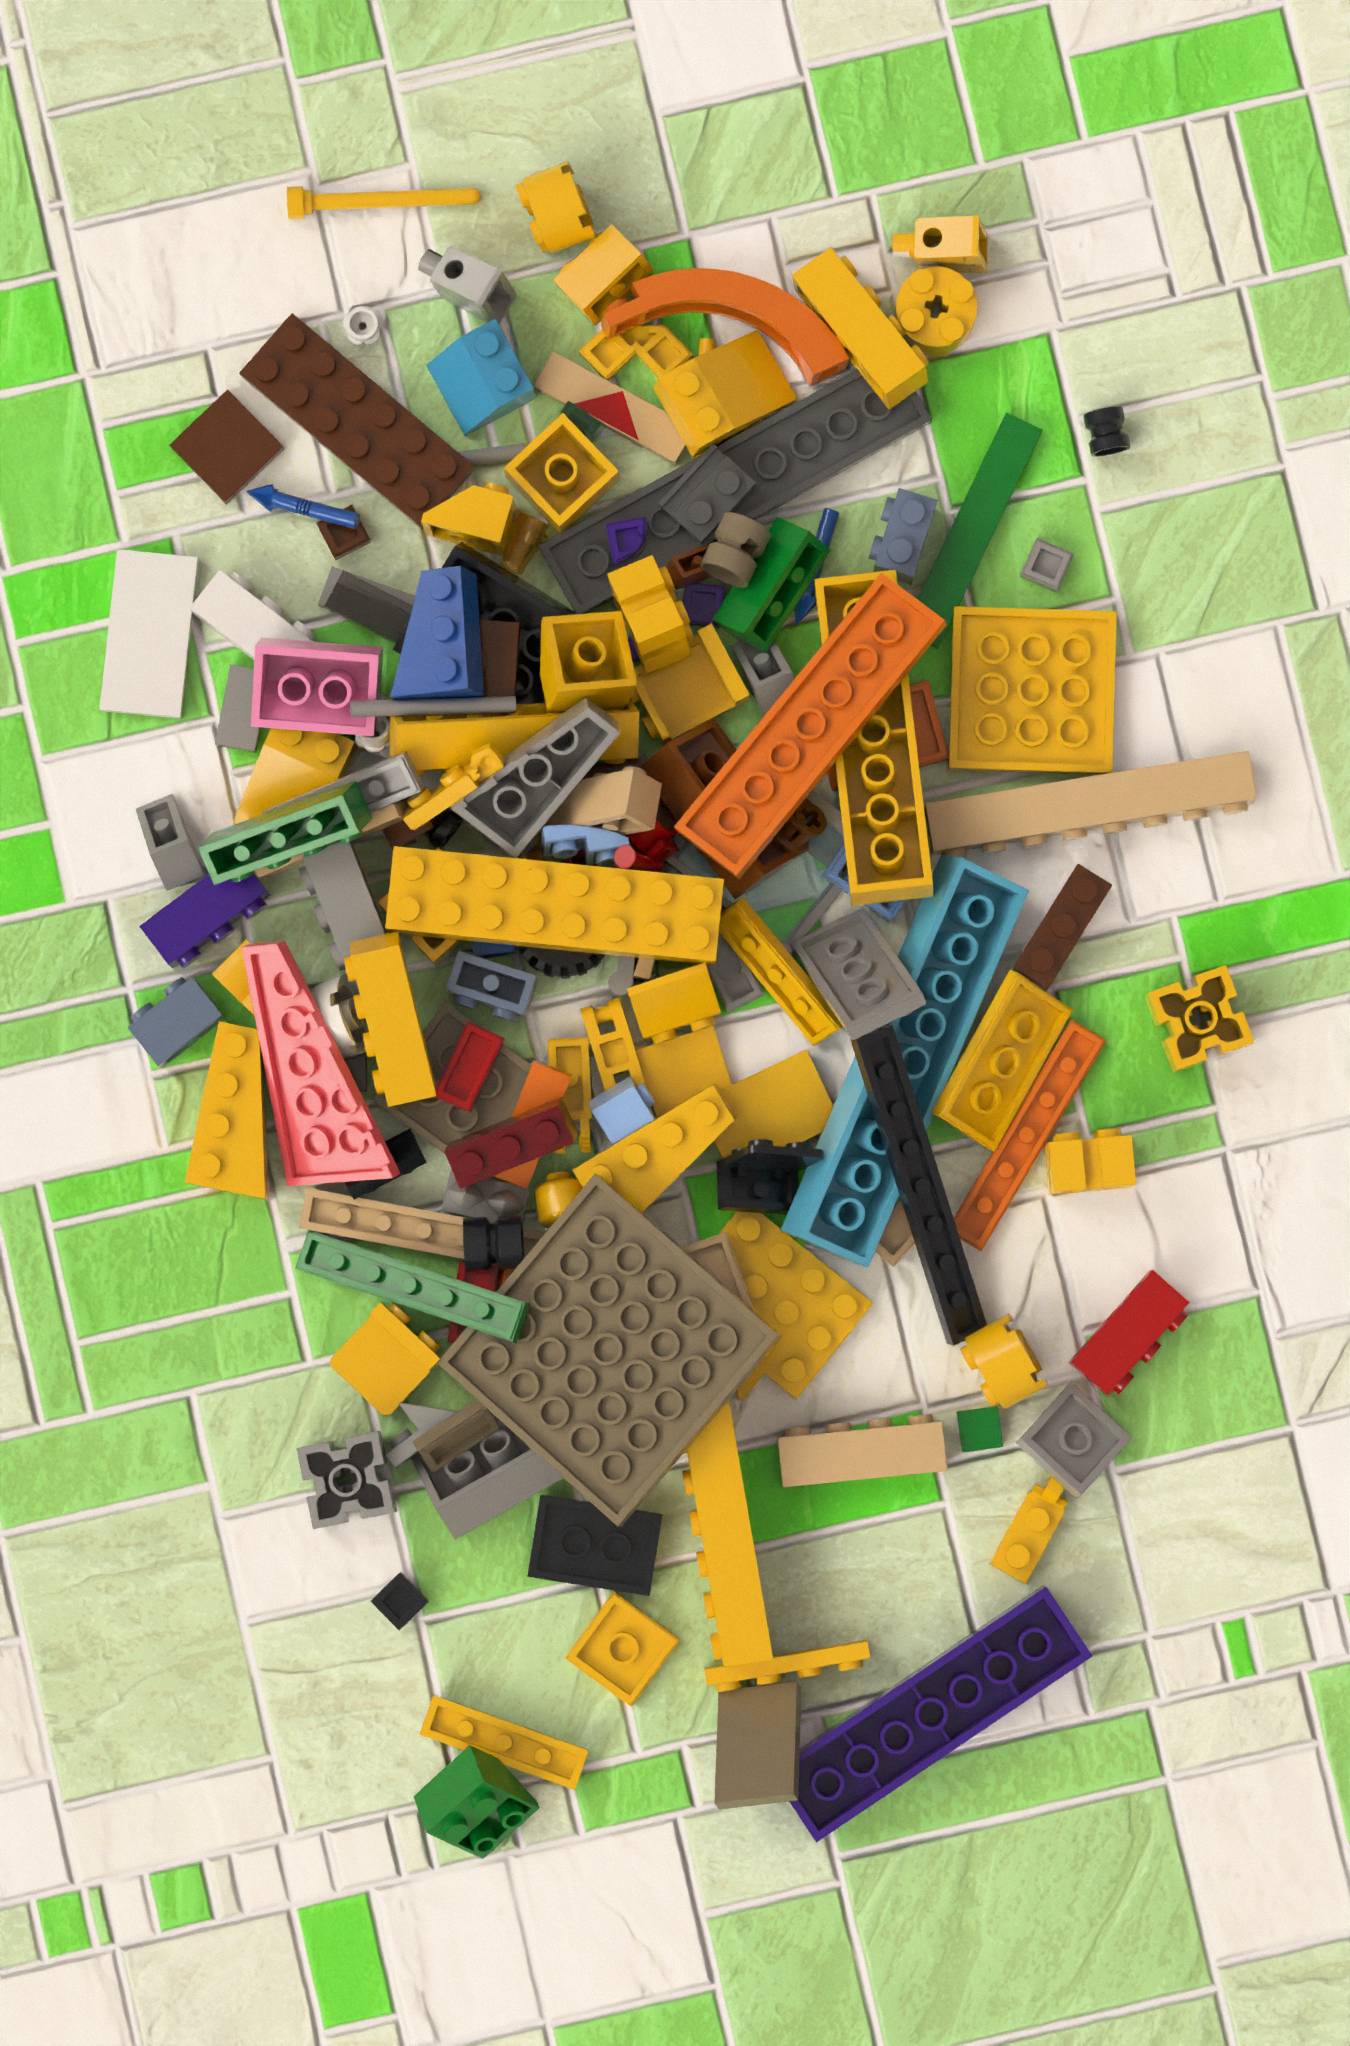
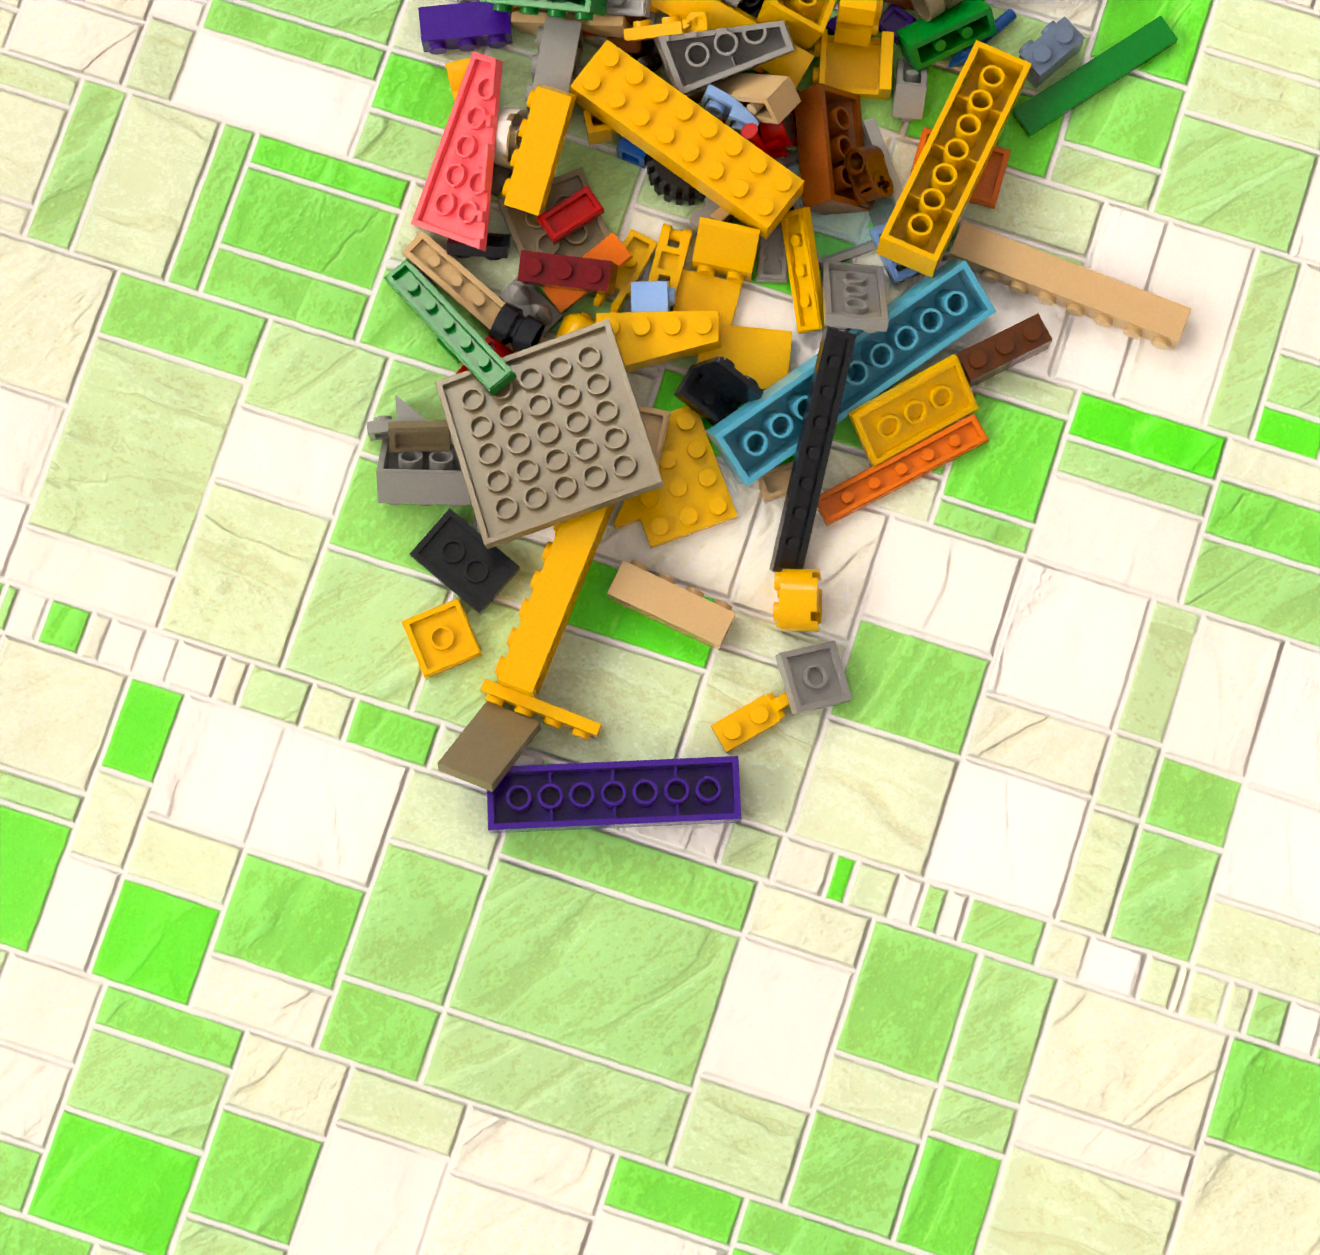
camera: 25 degrees right, 5 degrees down
sand blue brick [128,977,226,1068] -> none
yellow wedge [185,1021,270,1201] -> none
light grey brick [296,1431,397,1530] -> none
yellow bracket [330,1302,441,1415] -> none
black plate [371,1572,429,1630] -> none
green slope [413,1745,540,1859] -> none
yellow plate [420,1694,589,1790] -> none
sand blue brick [446,951,538,1022] -> none
orange plate [674,573,947,879] -> none
yellow plate [948,606,1117,775] -> none
green tile [956,1406,1003,1453] -> none
light grey tile [1020,538,1074,593] -> none
yellow brick [1044,1128,1136,1195] -> none
red brick [1068,1270,1190,1395] -> none
black wheel [1083,406,1131,457] -> none
yellow brick [1144,965,1254,1073] -> none

